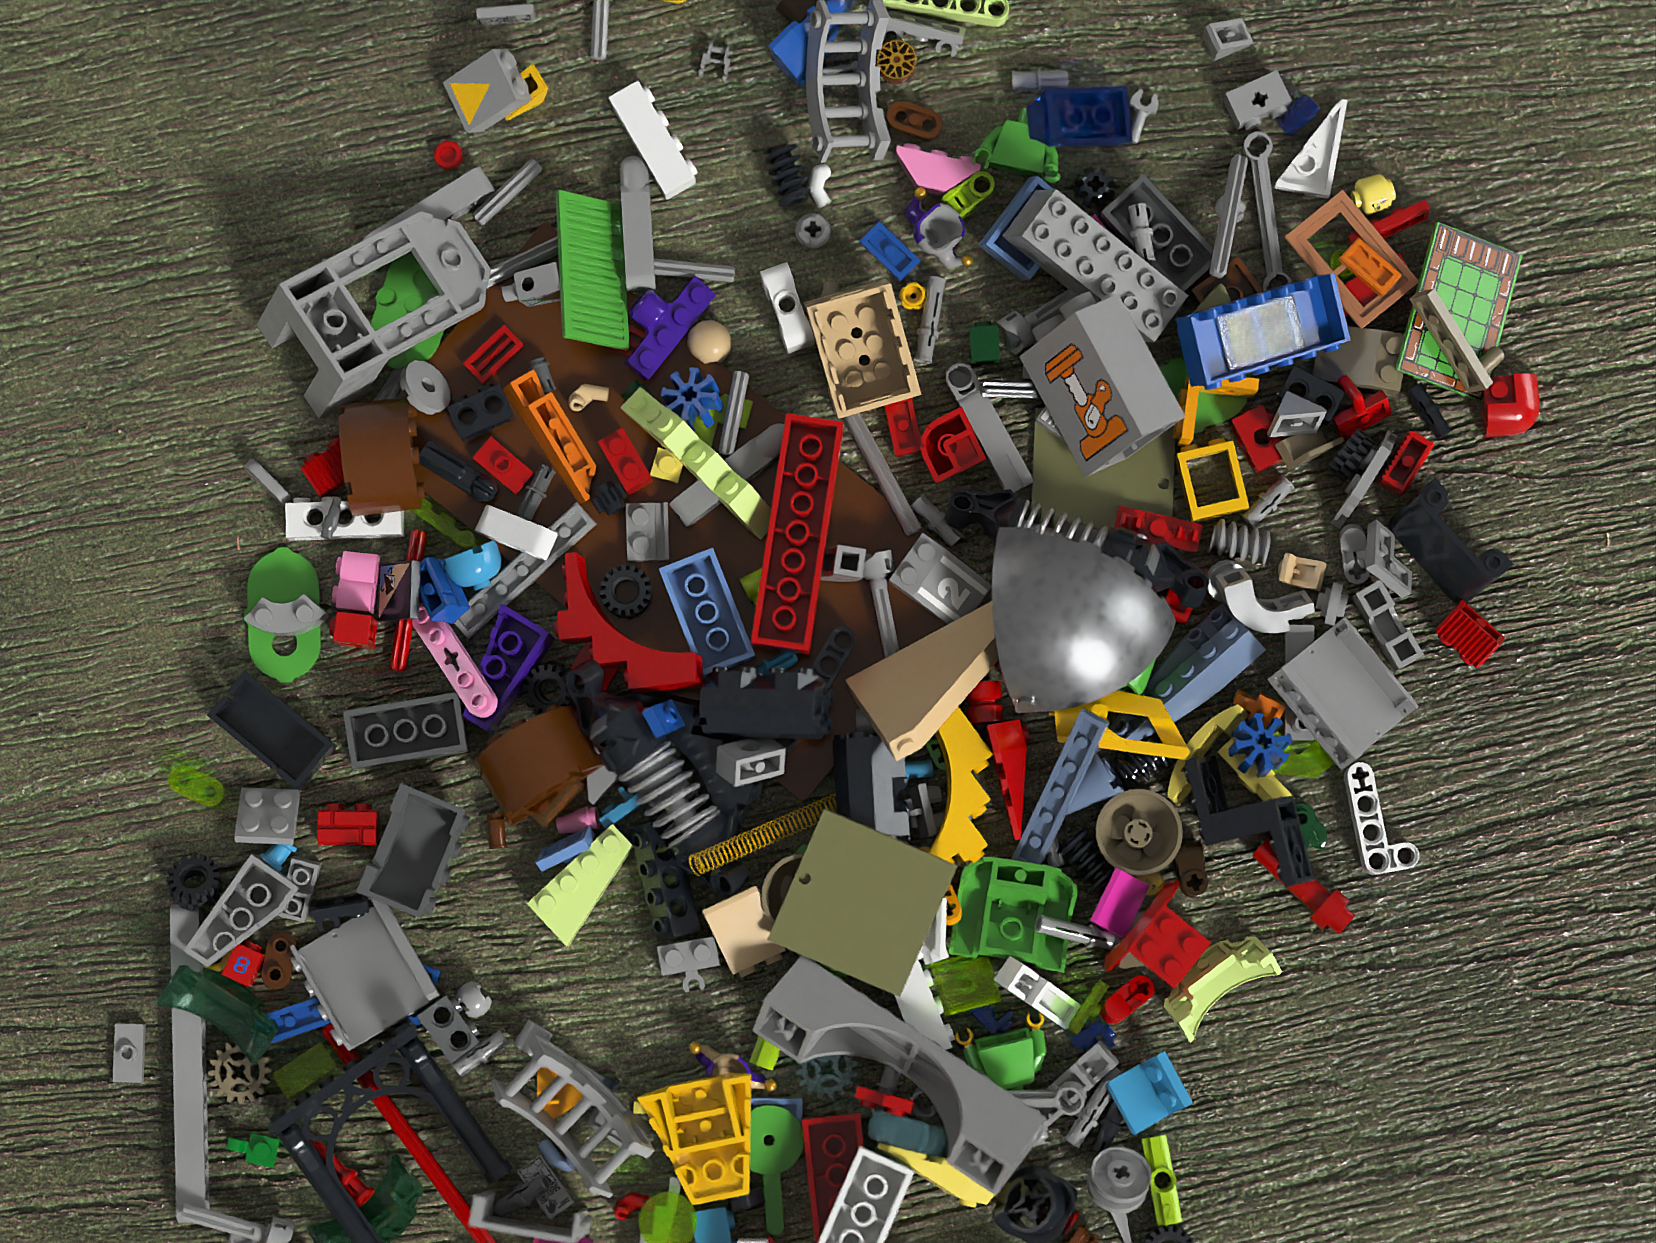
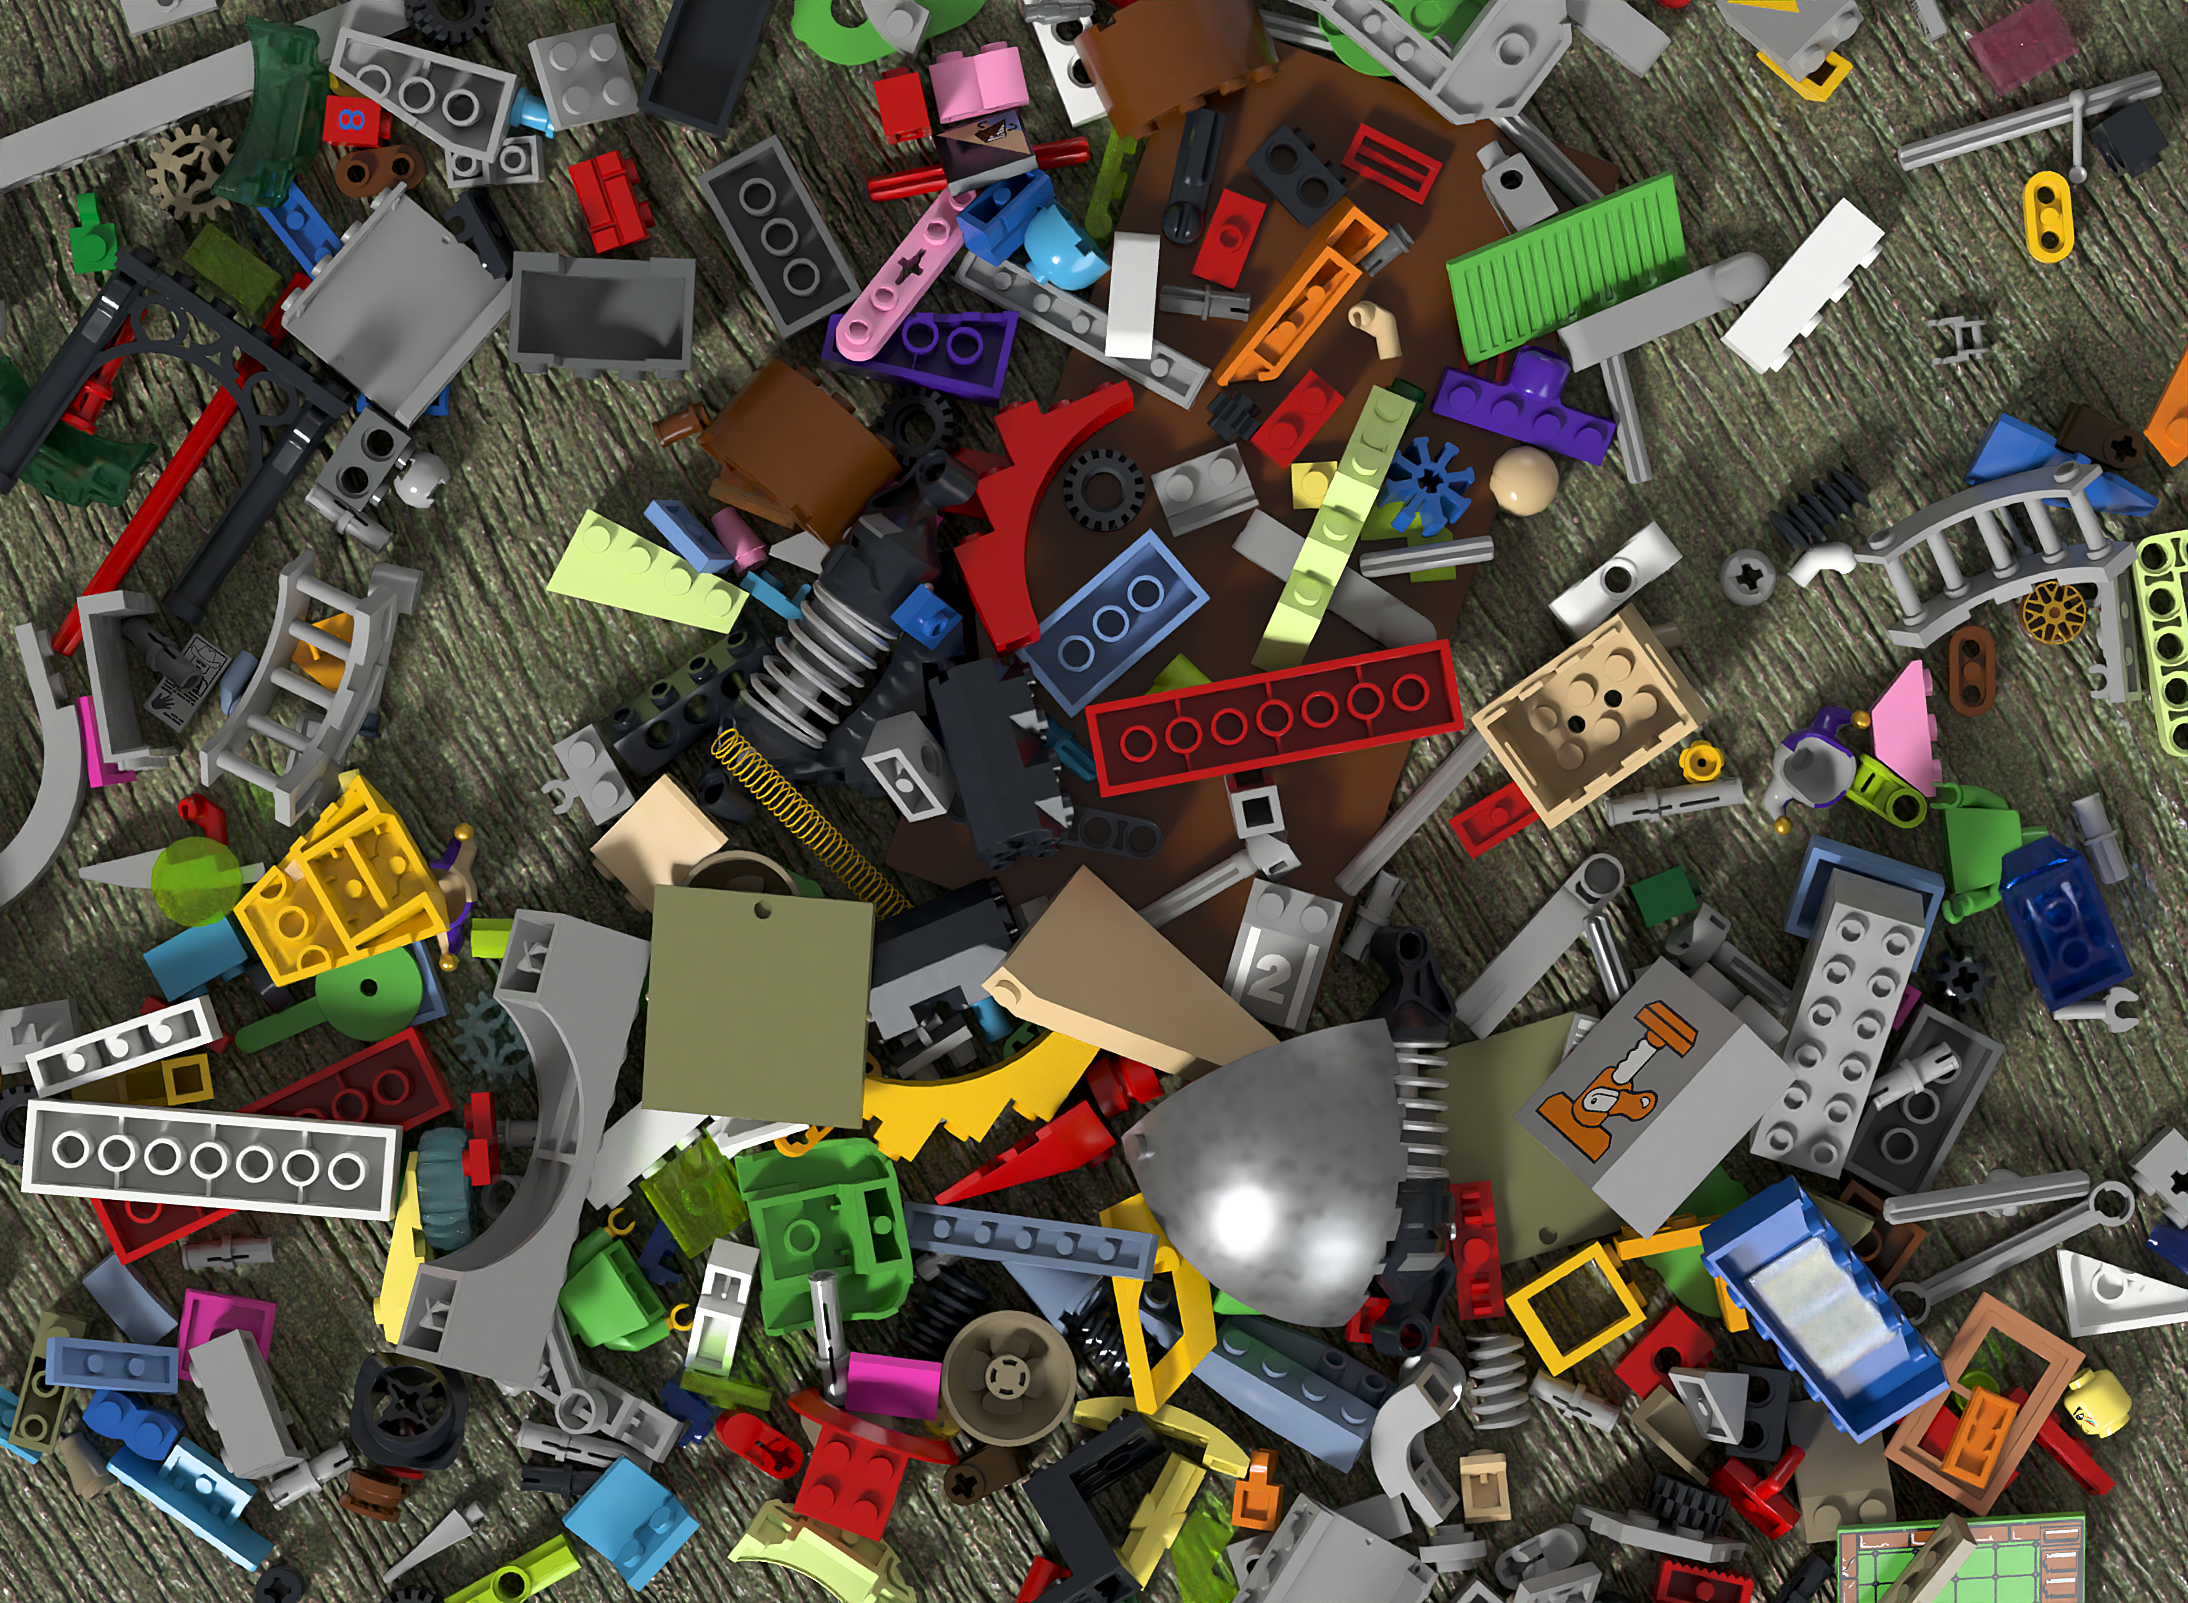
camera: 70 degrees right, 5 degrees up
light grey tile [399,360,451,415] -> none
light grey axle [473,159,542,226] -> none
blue plate [859,221,920,282] -> none
red brick [920,407,987,484] -> none
light grey wheel [1087,1147,1152,1213] -> none
blue gear [1228,713,1292,777] -> none

